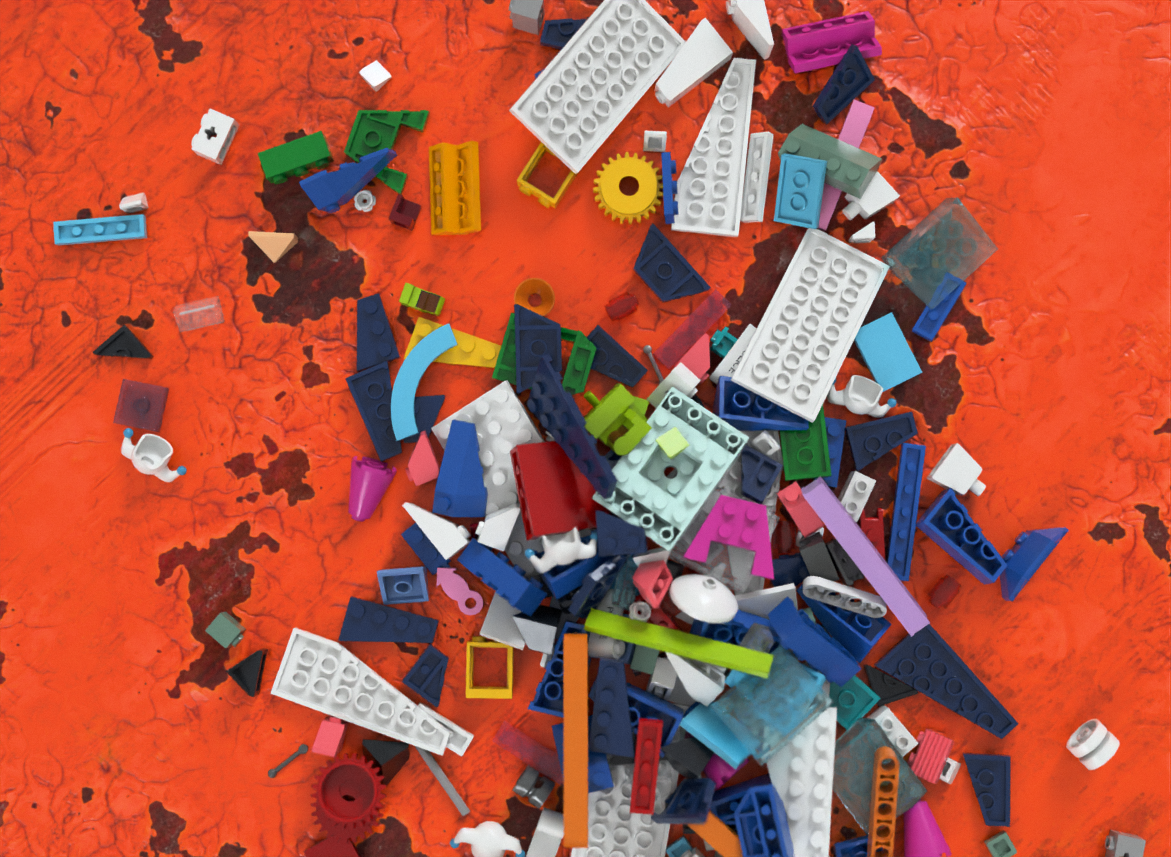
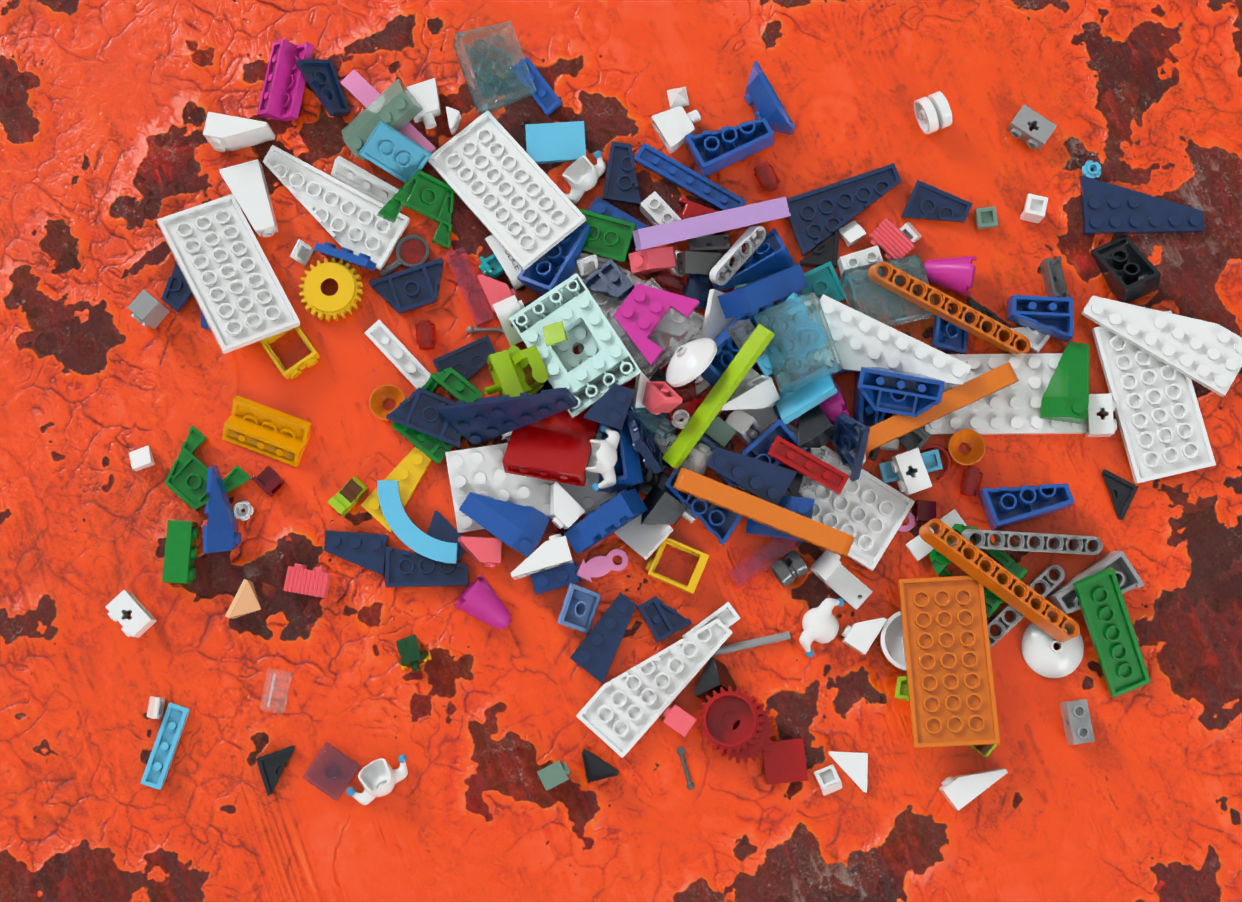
camera: 65 degrees left, 5 degrees down
none -> coral brick [283,563,332,599]
none -> white plate [365,320,431,389]
none -> green wing [377,170,454,250]
none -> piece [379,234,430,277]
none -> dark green piece [396,635,432,673]
none -> white slope [667,87,690,109]
none -> white slope [838,220,867,247]

